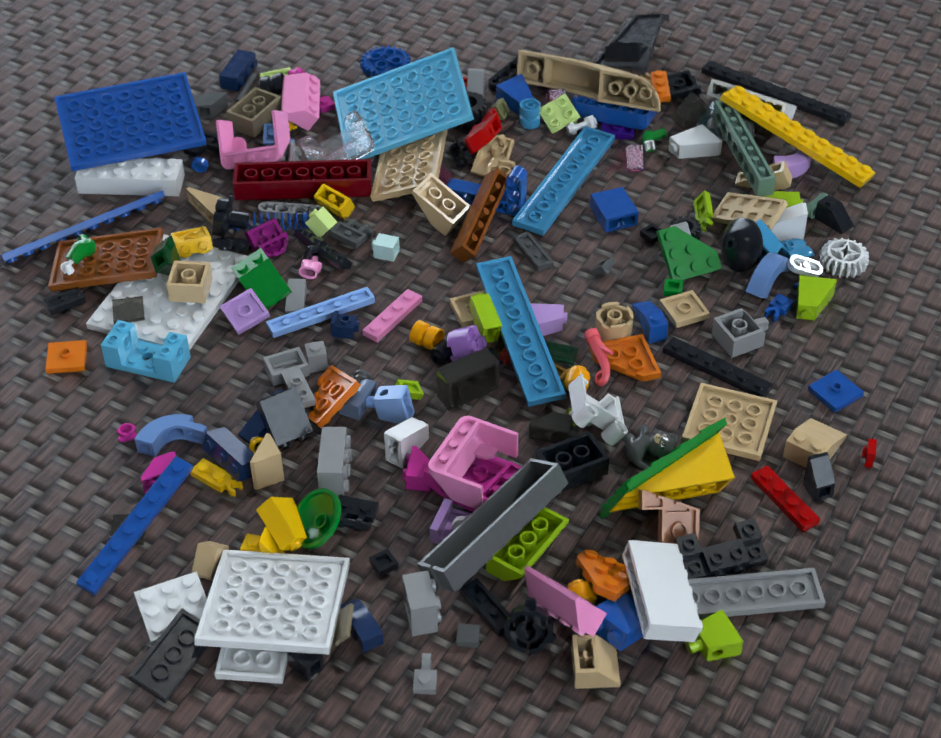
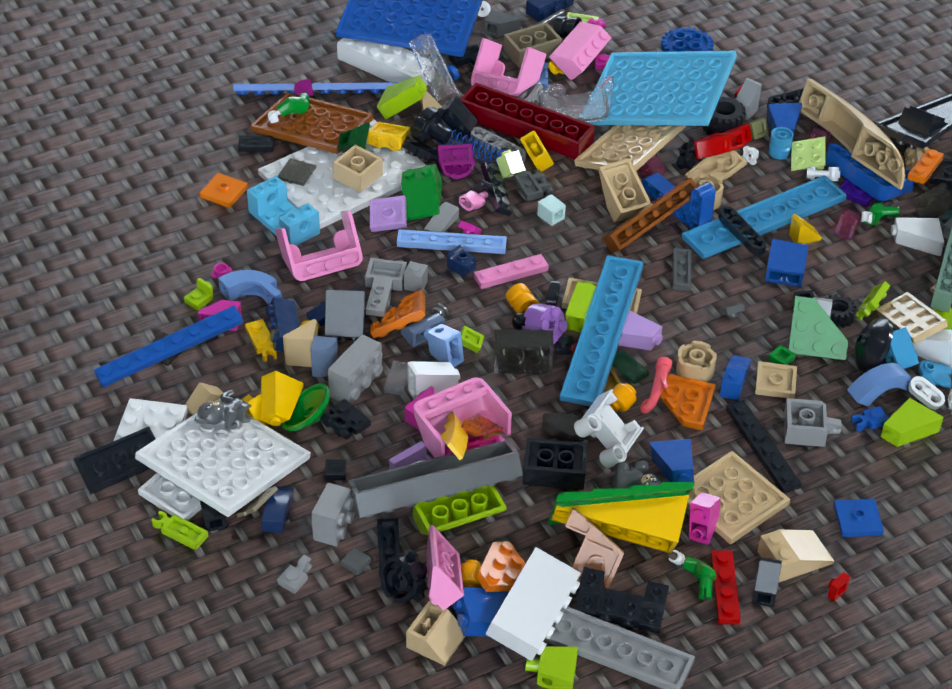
camera: 30 degrees right, 0 degrees up
none -> lime plate [151,511,208,550]
none -> lime bracket [184,278,214,311]
none -> dark grey animal [194,390,252,429]
none -> bright pink windscreen [275,210,363,281]
none -> magenta piece [294,78,314,96]
none -> sand blue brick [311,336,338,377]
none -> lime slope [377,76,428,119]
none -> clear tile [384,360,408,395]
none -> clear fence [408,34,459,102]
none -> yellow slope [440,411,468,460]
none -> black brick [441,96,478,139]
none -> dark pink plate [458,221,482,235]
none -> clear orange plate [461,414,503,441]
none -> black beam [546,281,560,306]
none -> blue slope [650,439,694,482]
none -> green arm [669,550,717,600]
none -> dark pink slope [689,492,721,545]
none -> black beam [718,206,766,255]
none -> white plate [741,146,759,165]
none -> yellow slope [789,213,822,244]

